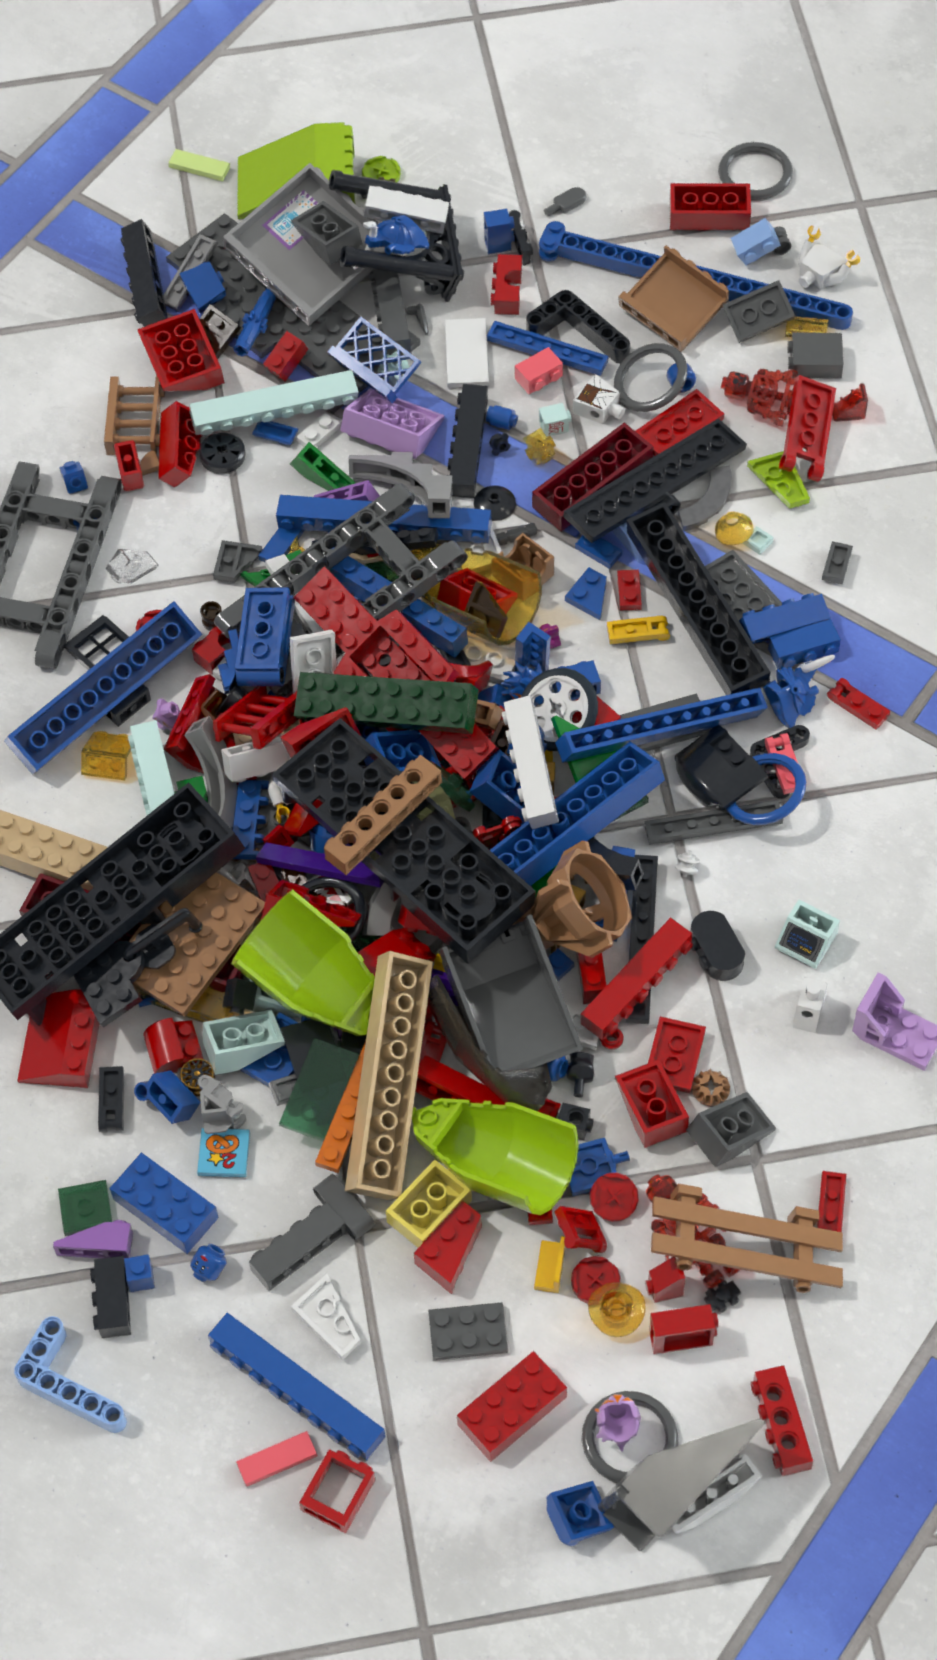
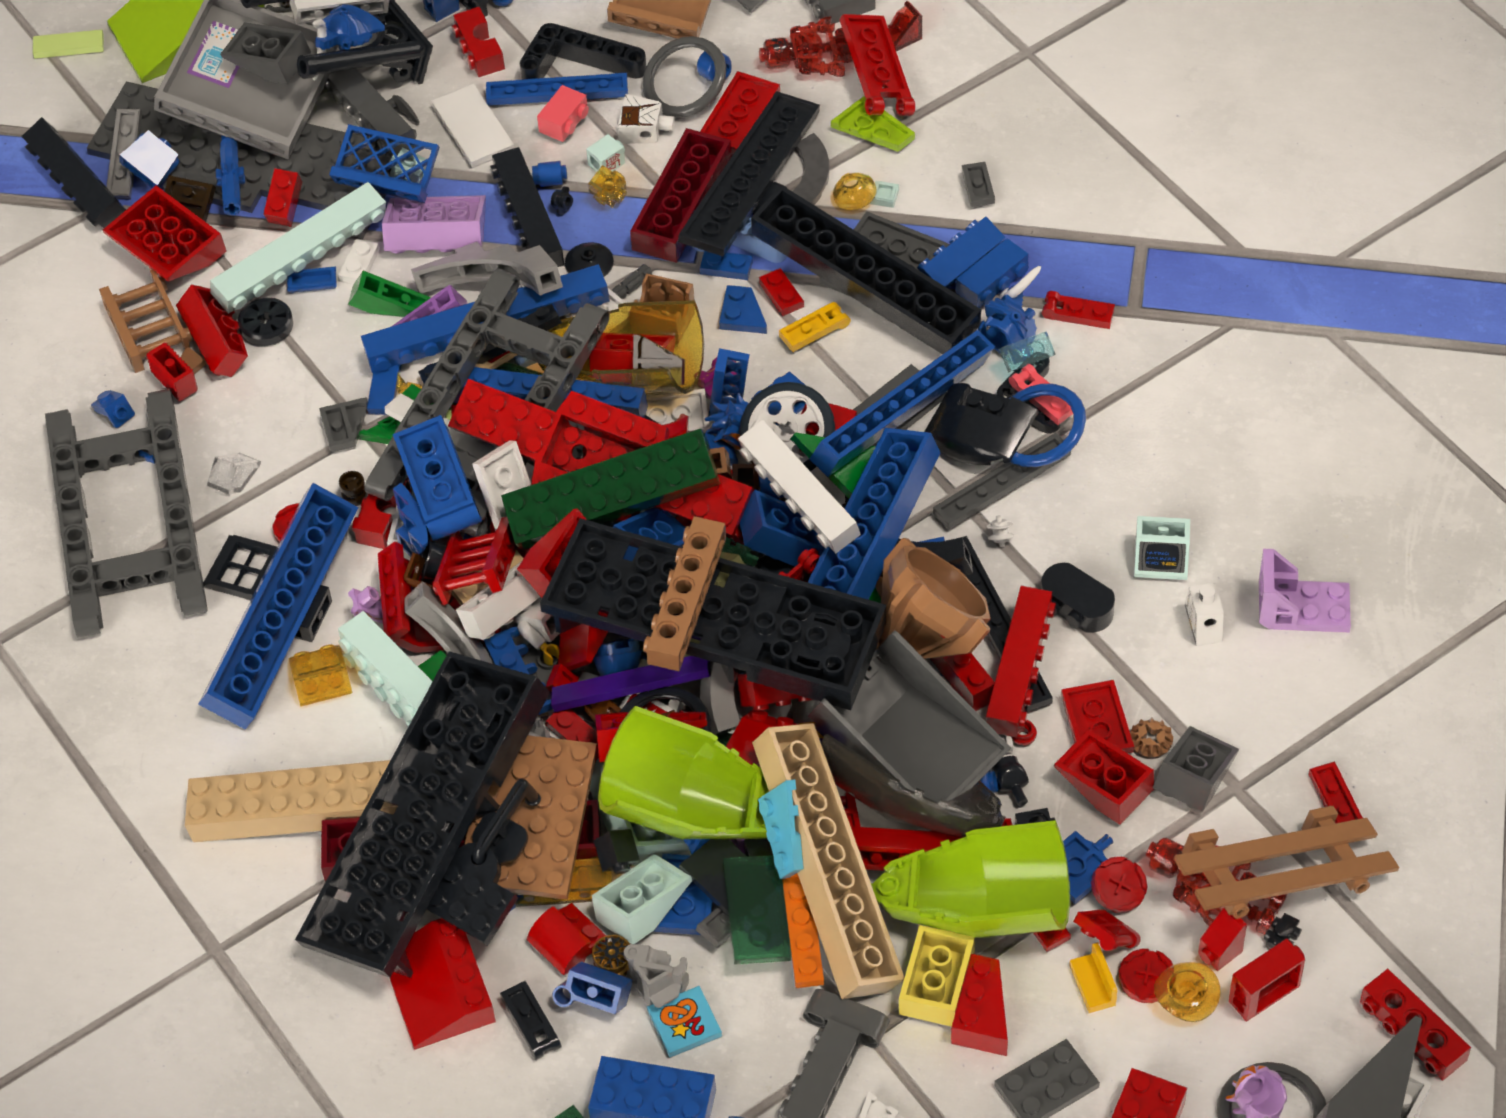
camera: 25 degrees left, 5 degrees down
none -> medium azure wing [758,779,804,879]
none -> clear light blue plate [999,331,1056,373]

